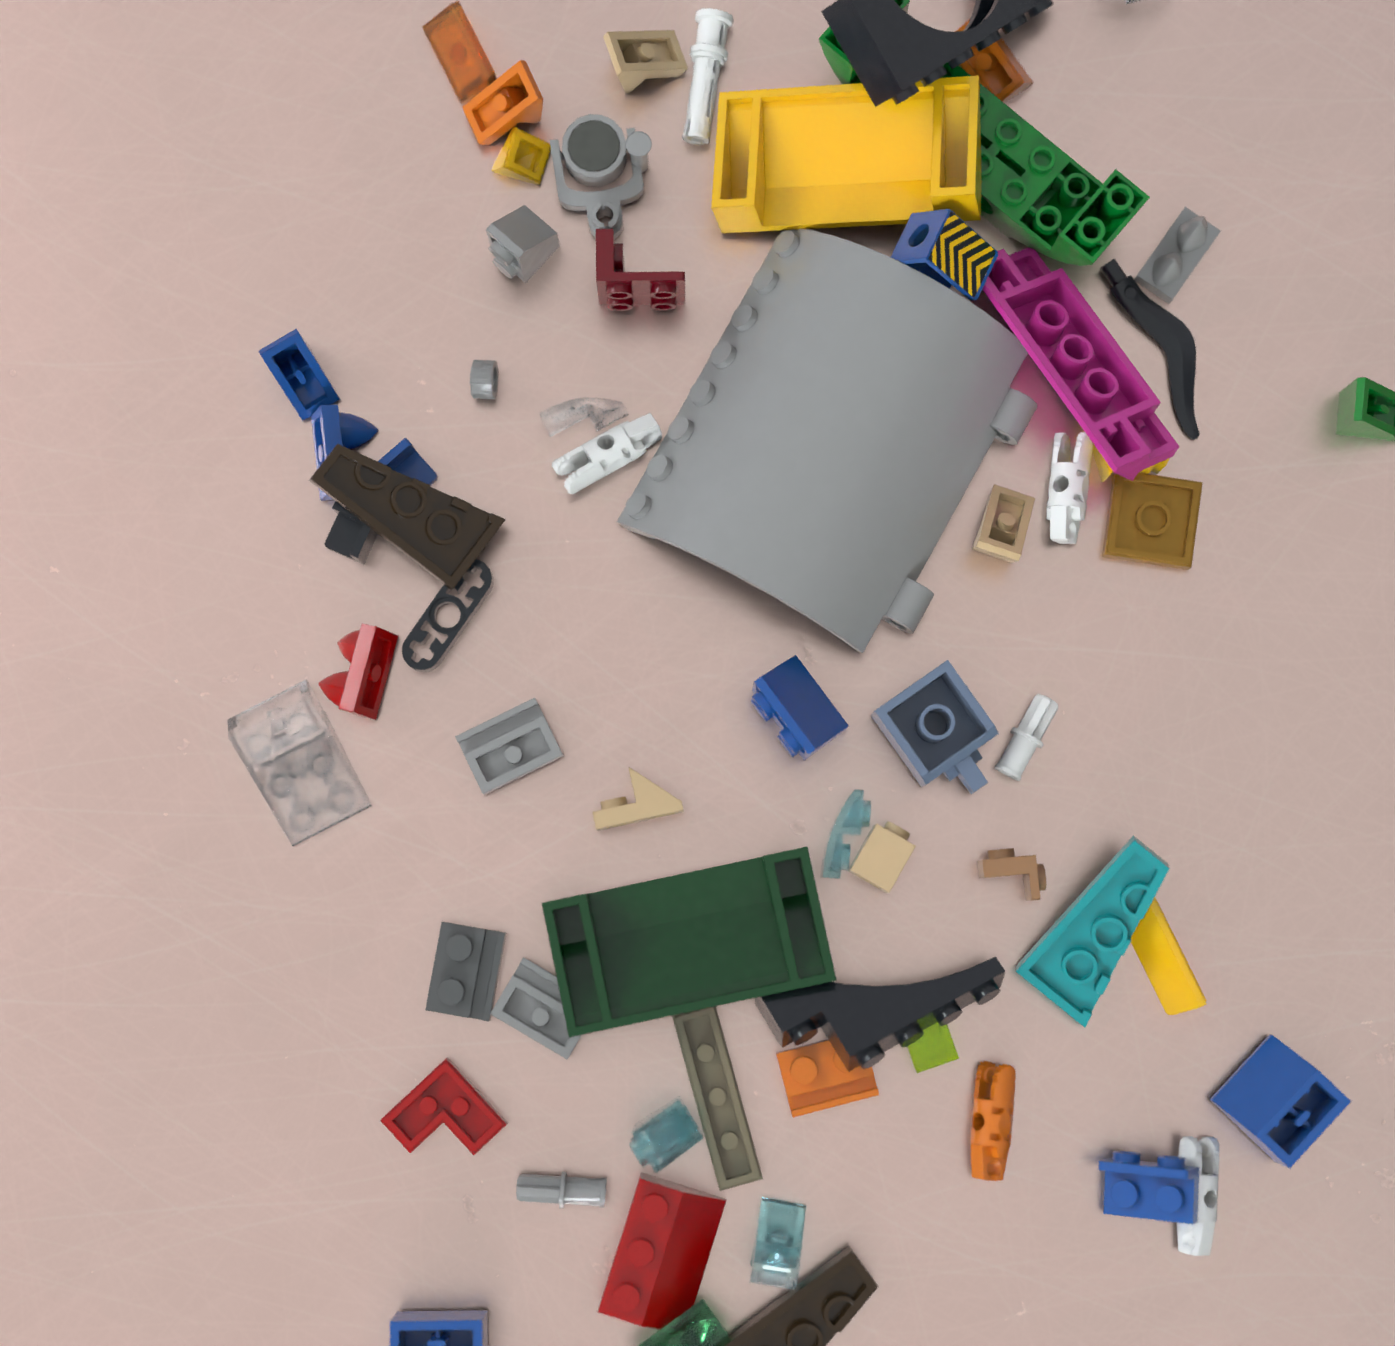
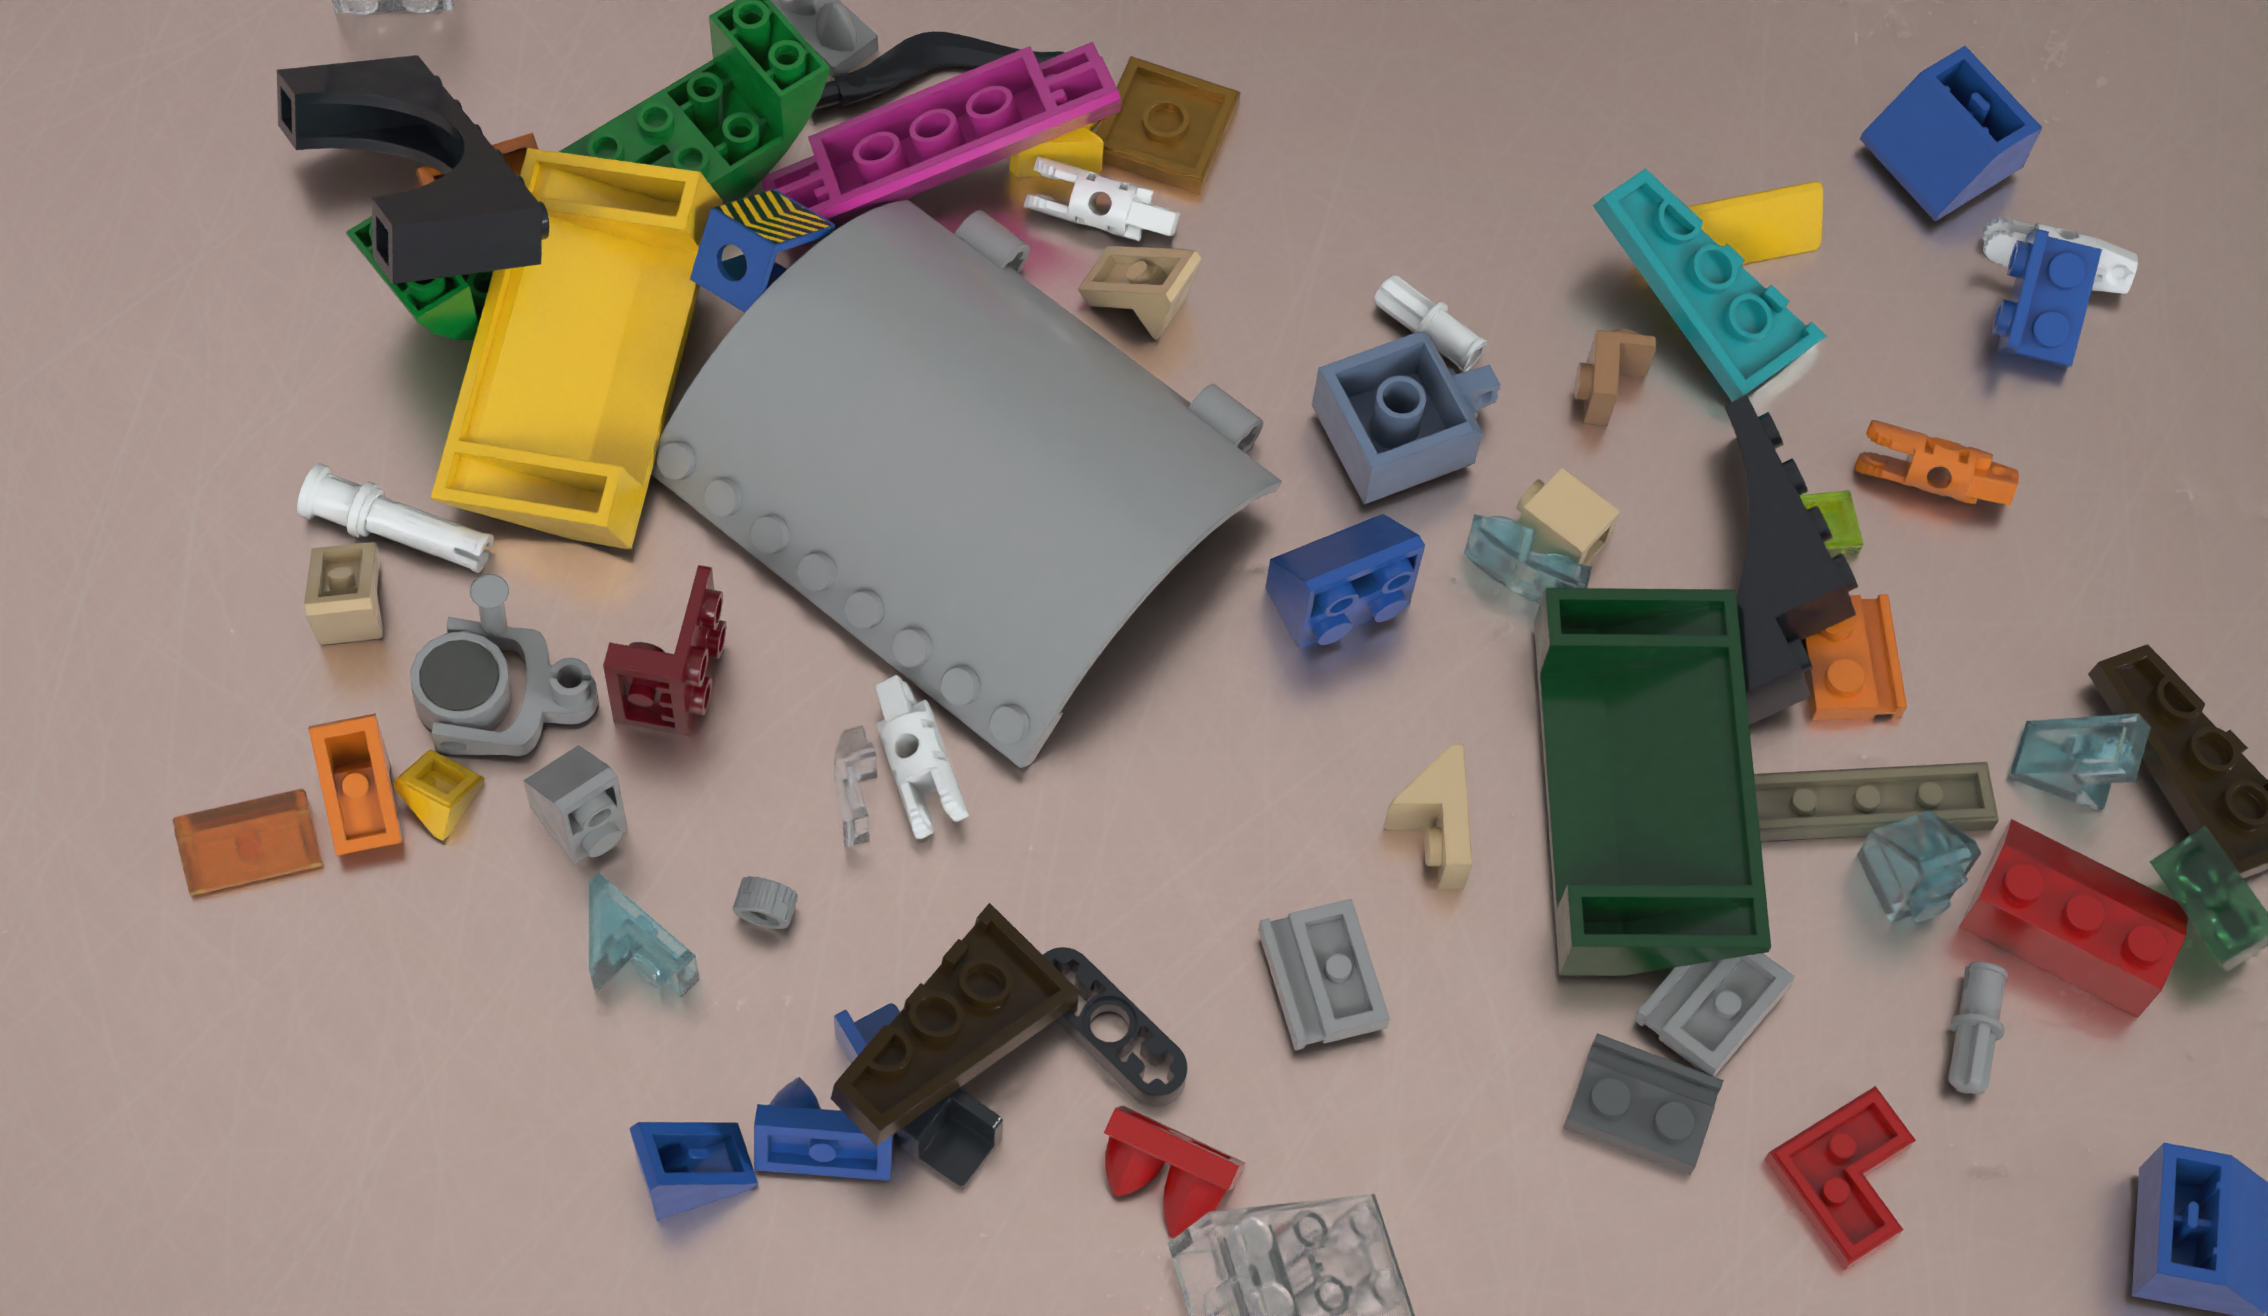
camera: 85 degrees left, 20 degrees down
none -> clear light blue slope [589,872,700,998]

